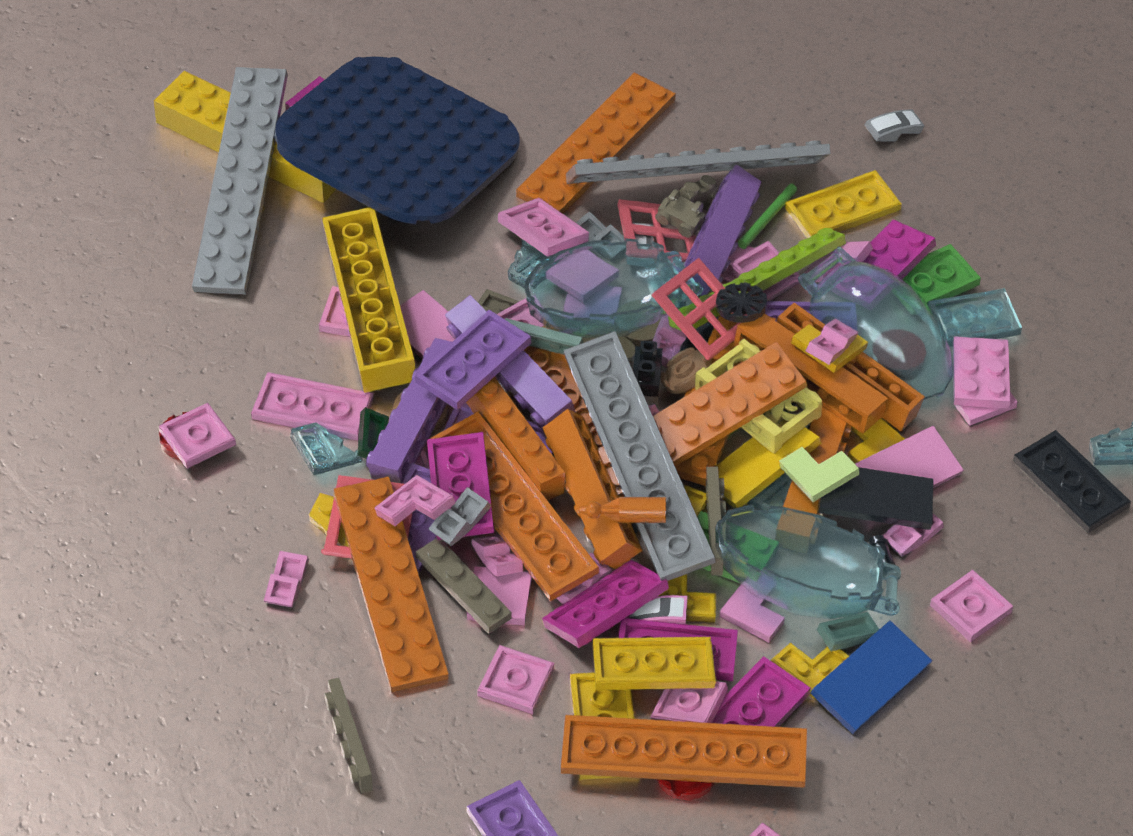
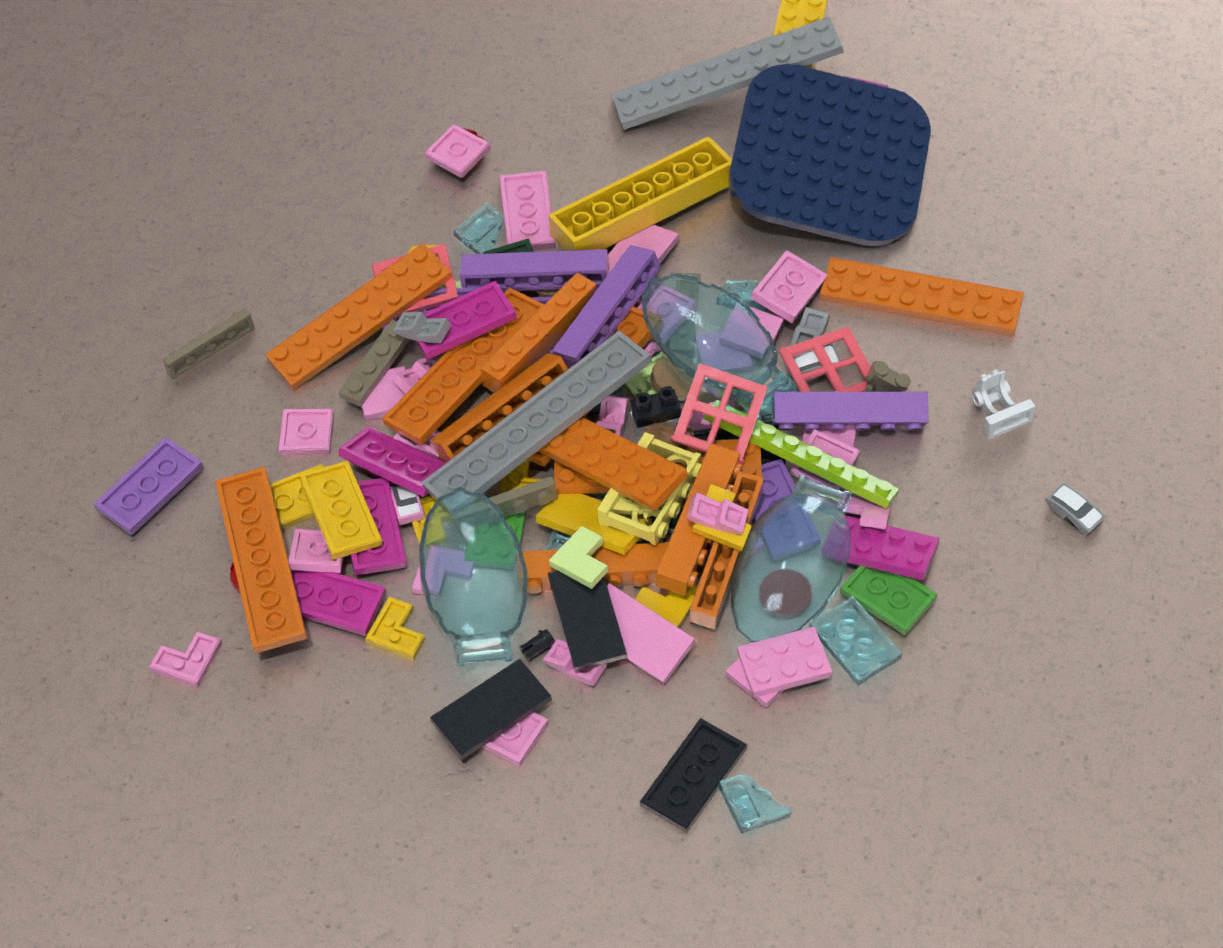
camera: 75 degrees right, 5 degrees up
bright pink slope [264,551,309,608] -> none
bright pink tile [375,475,455,526] -> none
medium lavender plate [415,310,531,410] -> none
sand green tile [505,318,584,355] -> none
light grey plate [566,141,831,184] -> none
orange wheel [579,497,666,523] -> none
dark tan piece [655,189,706,238] -> none
black wheel [716,282,767,323] -> none
bright green bar [738,184,797,249] -> none
yellow tile [785,170,902,238] -> none
blue tile [811,620,933,734] -> none
sand green tile [817,612,879,651] -> none
none -> black tile [430,659,552,760]
none -> white tile [972,369,1035,440]

